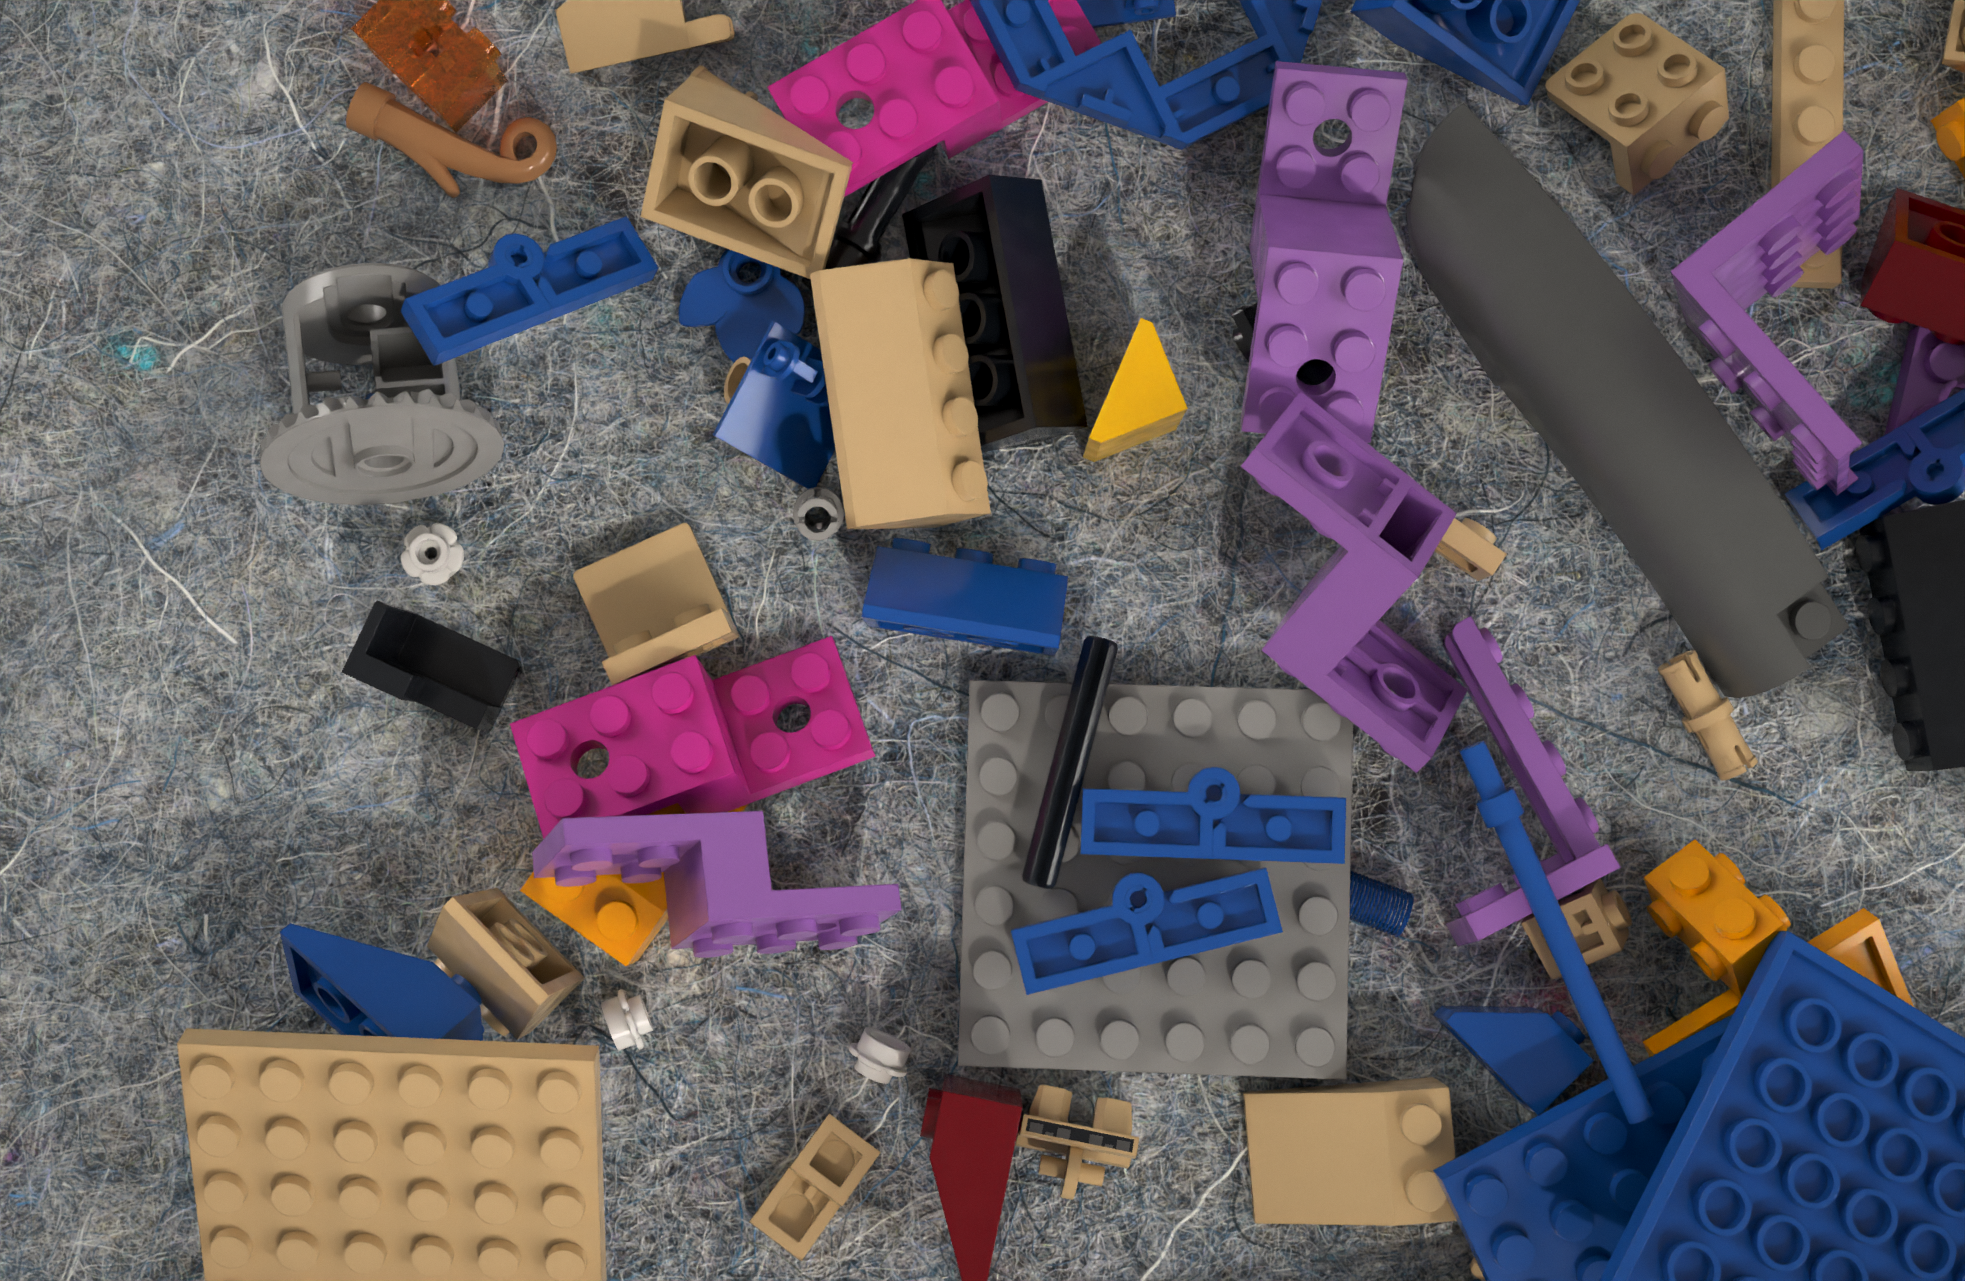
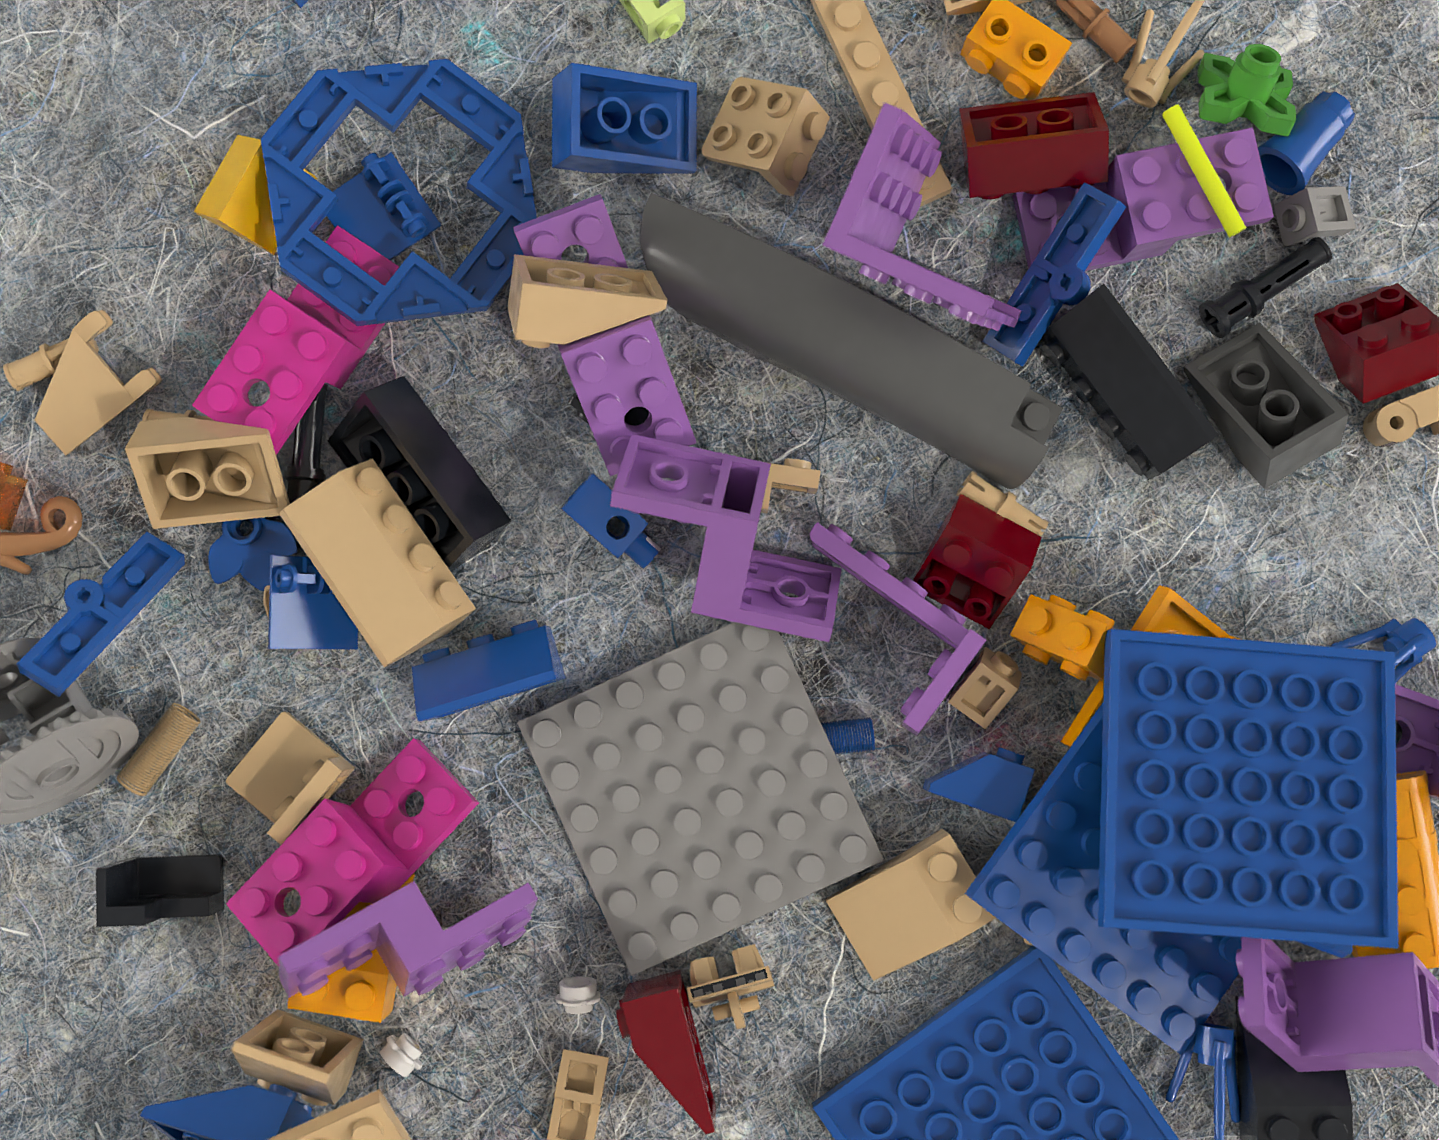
camera: 20 degrees left, 0 degrees up
white plate [401,523,464,585] -> none
light grey pin [793,487,844,541] -> none
blue hinge [1011,867,1283,995] -> none
black axle [1022,636,1118,889] -> none
blue hinge [1081,767,1346,864] -> none
yellow slope [1083,318,1188,462] -> none
blue bar [1459,741,1655,1124] -> none
none -> tan piece [117,703,201,796]
none -> tan slope [507,254,667,348]
none -> blue torso [560,474,661,569]
none -> dark red slope [912,494,1042,629]

